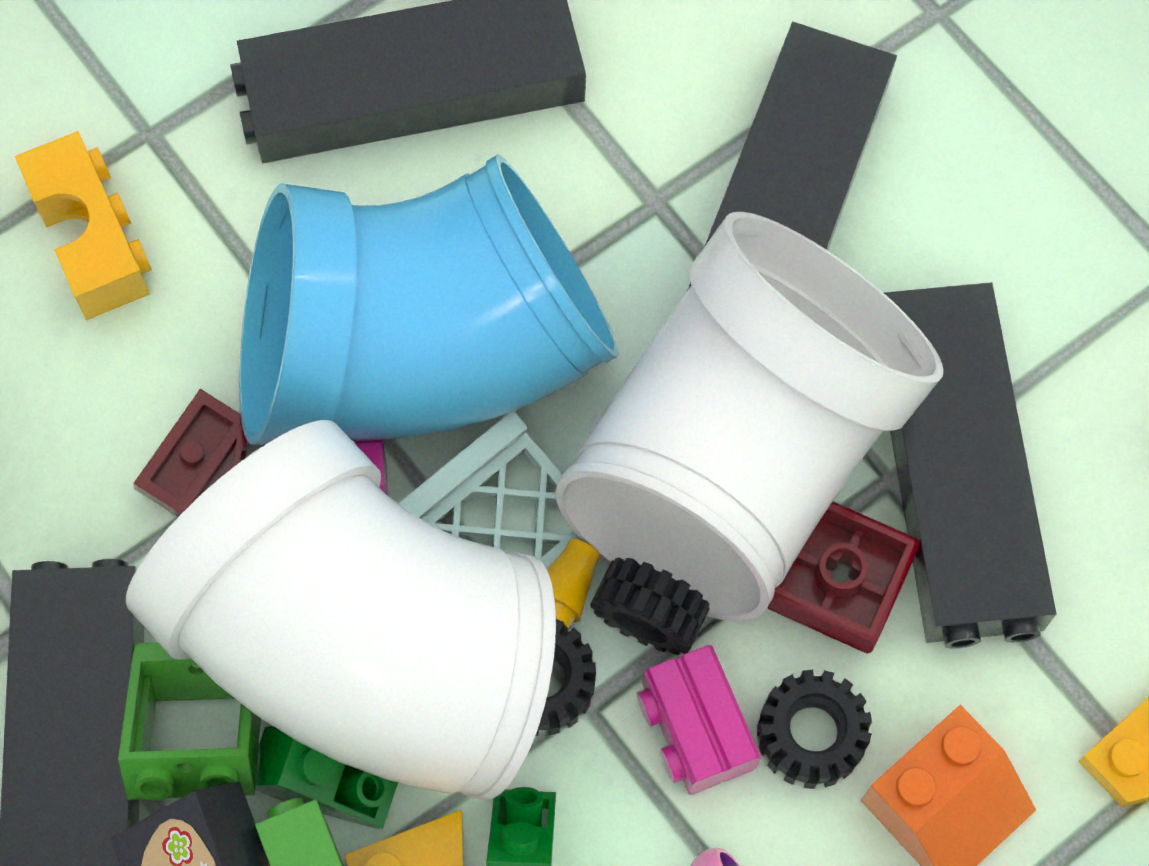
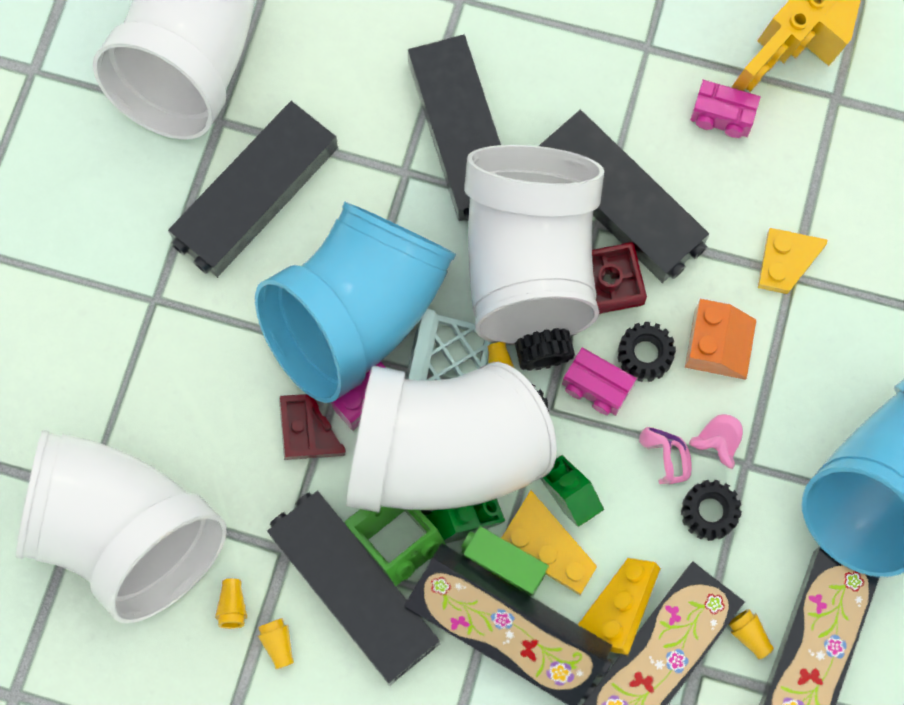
camera: 35 degrees left, 5 degrees up
yellow arch [14,131,152,320] -> none

